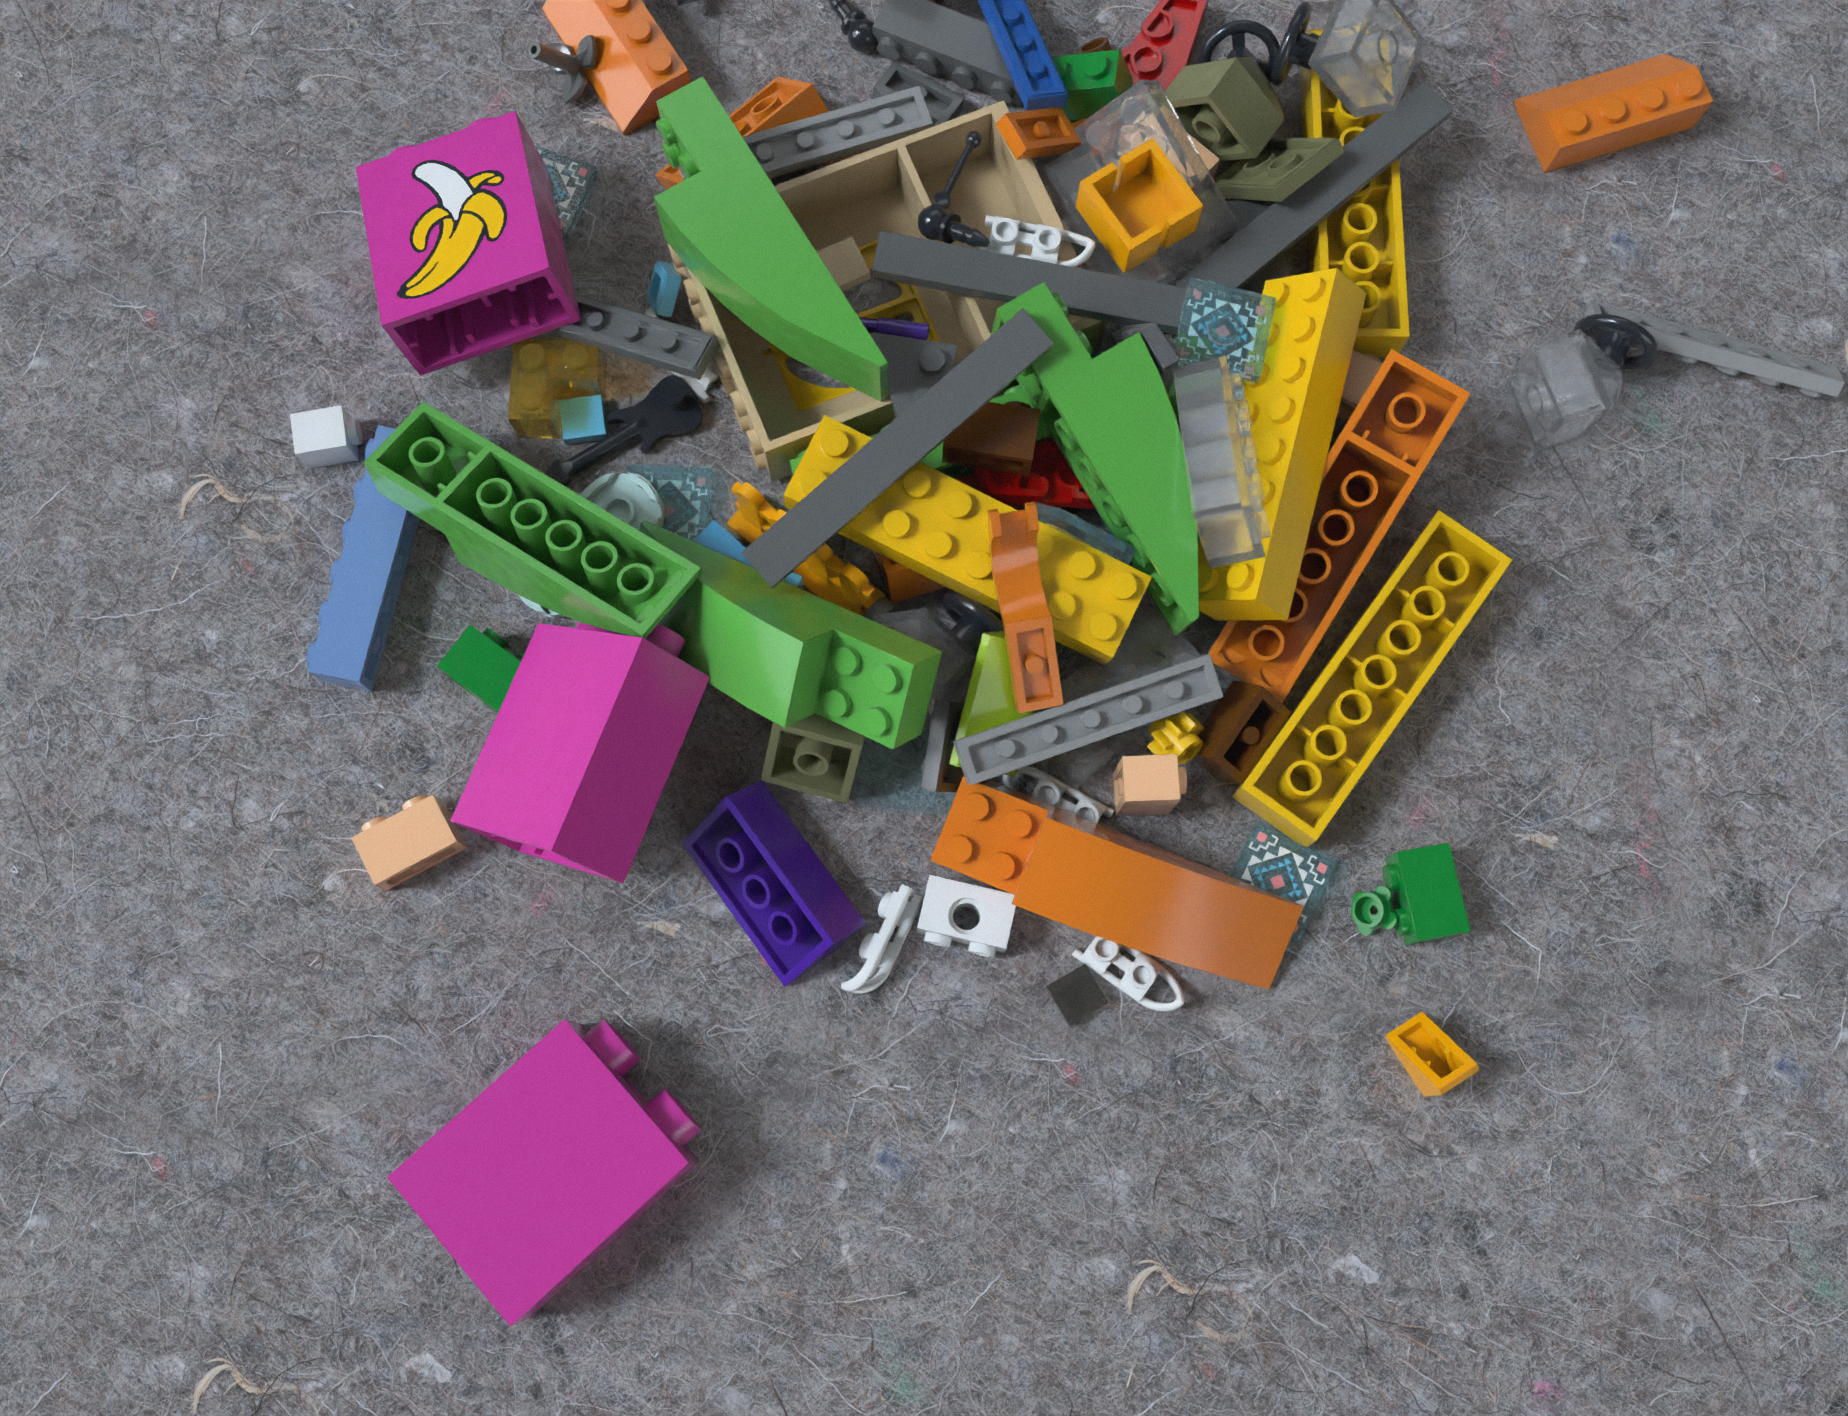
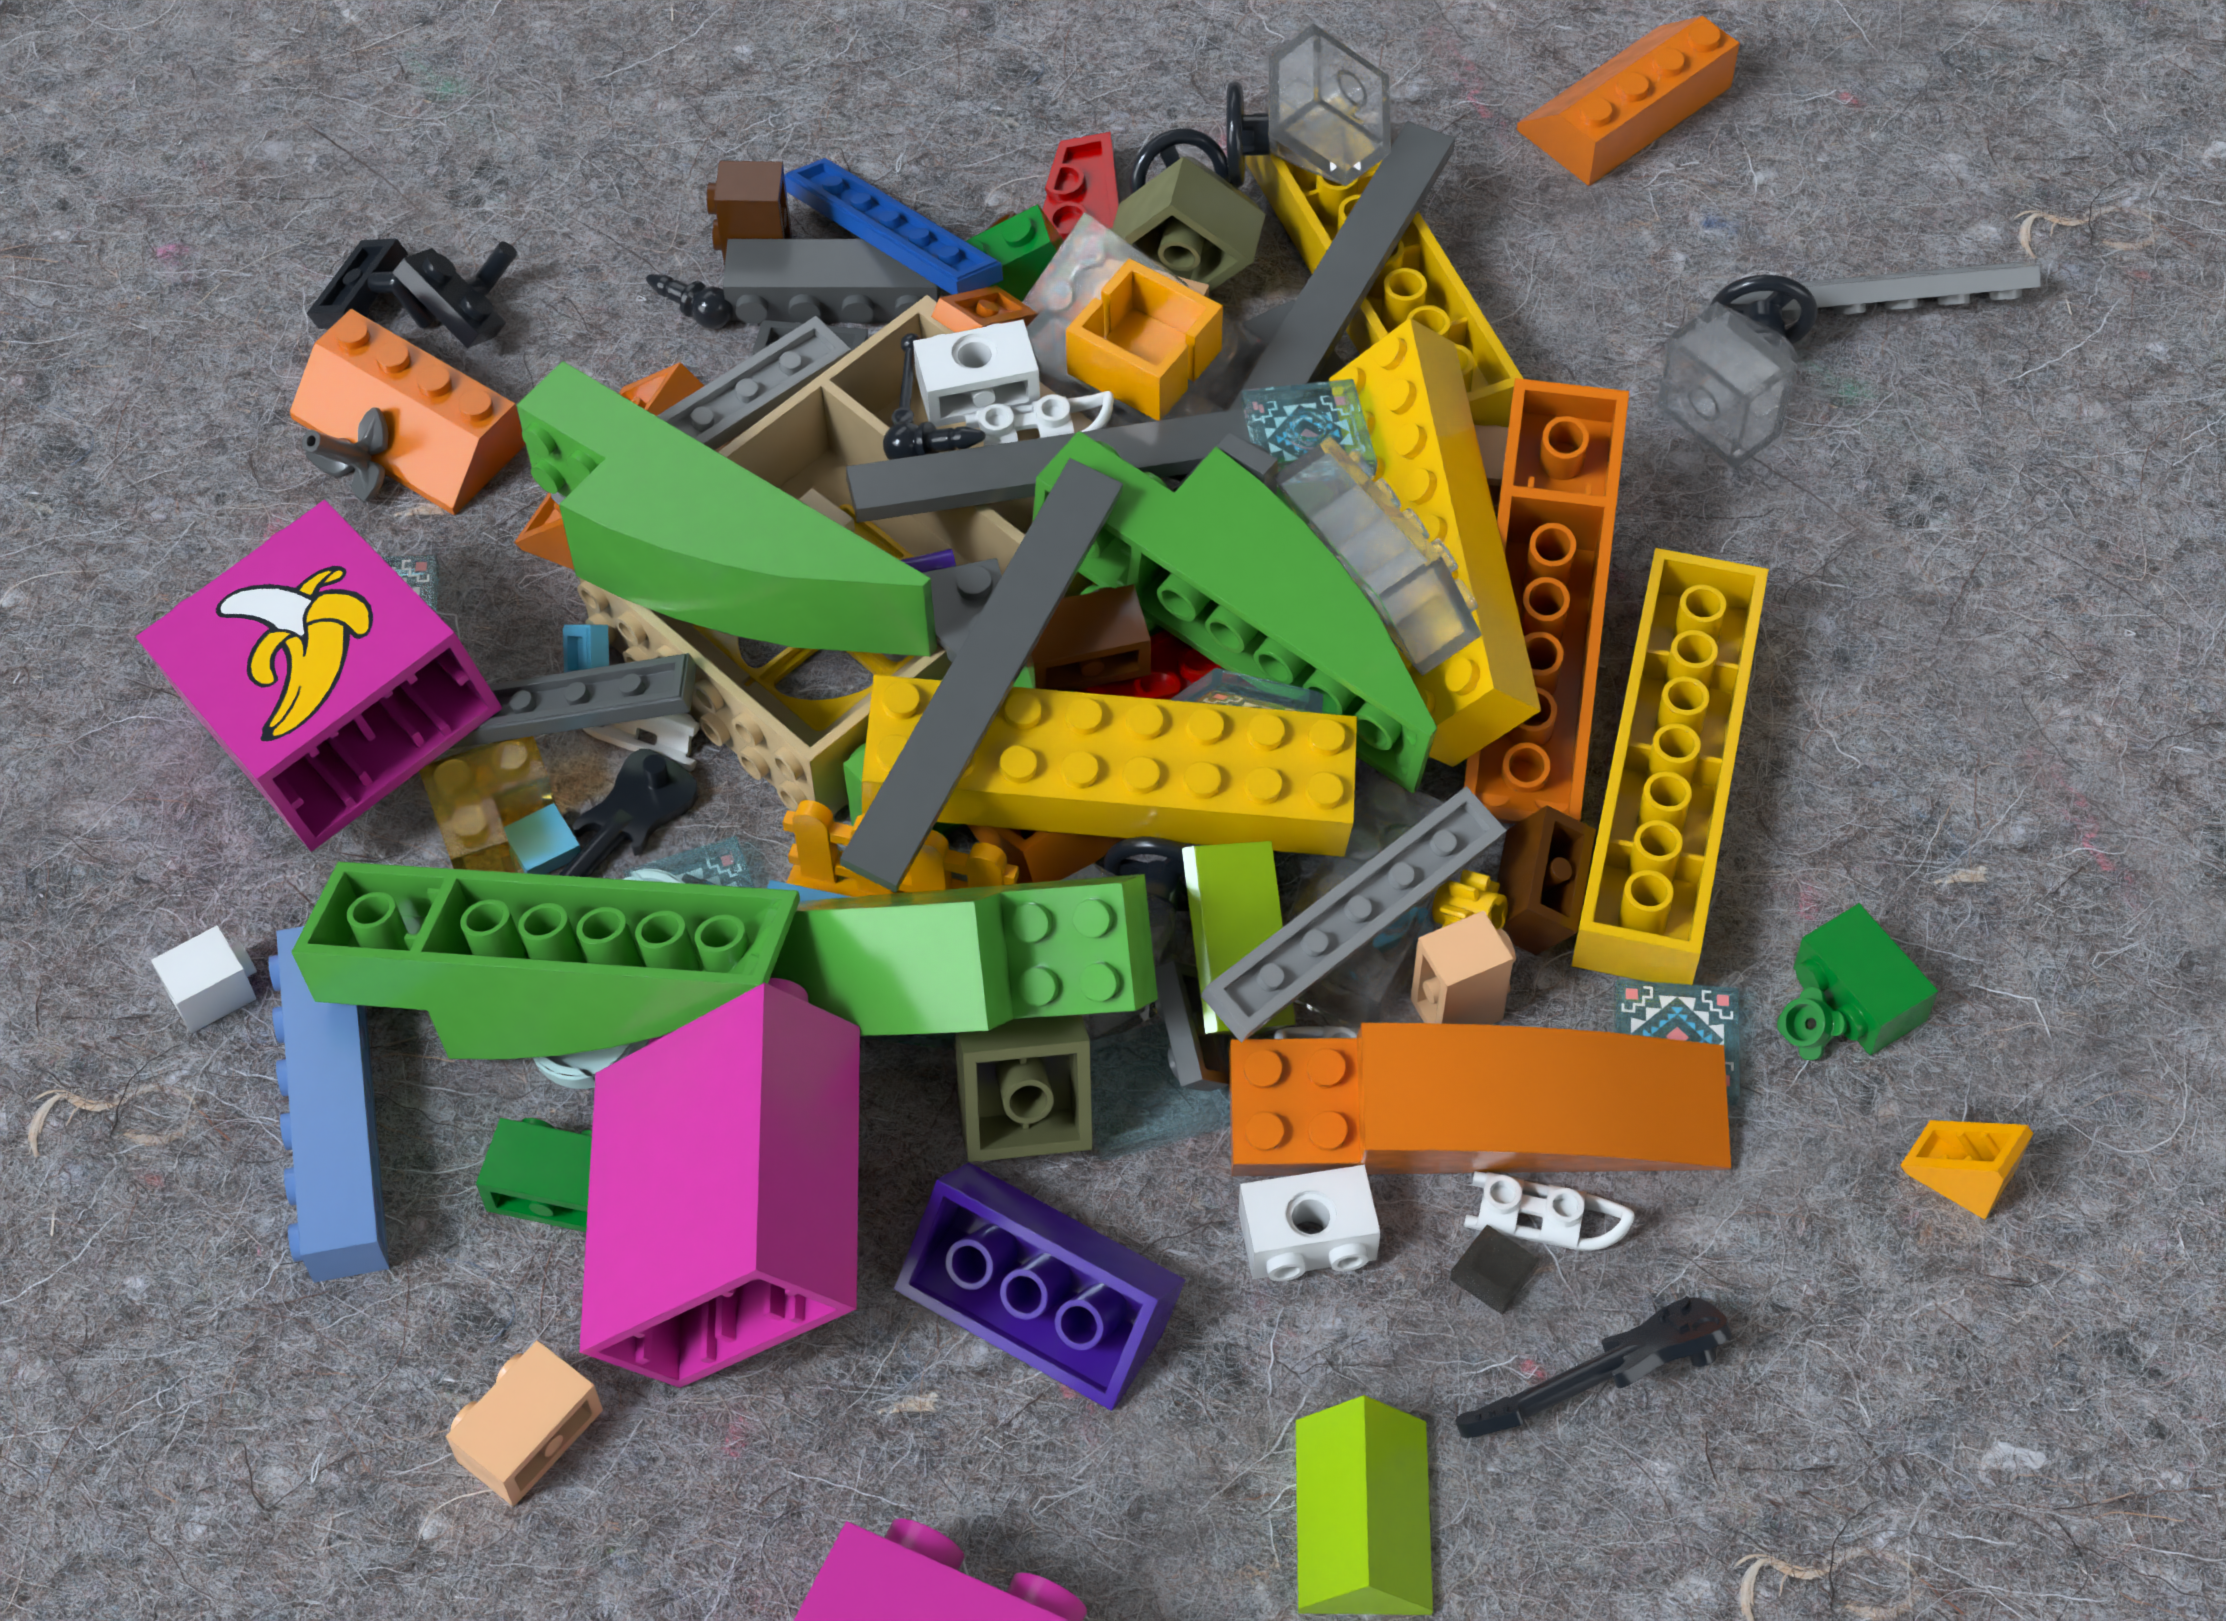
camera: 20 degrees left, 20 degrees down
white piece [841,884,924,993] -> none
orange piece [987,502,1064,713] -> none
olive tile [1206,138,1345,202] -> none
none -> white brick [913,320,1040,427]
none -> lime slope [1295,1395,1433,1615]
none -> black piece [1455,1296,1732,1438]

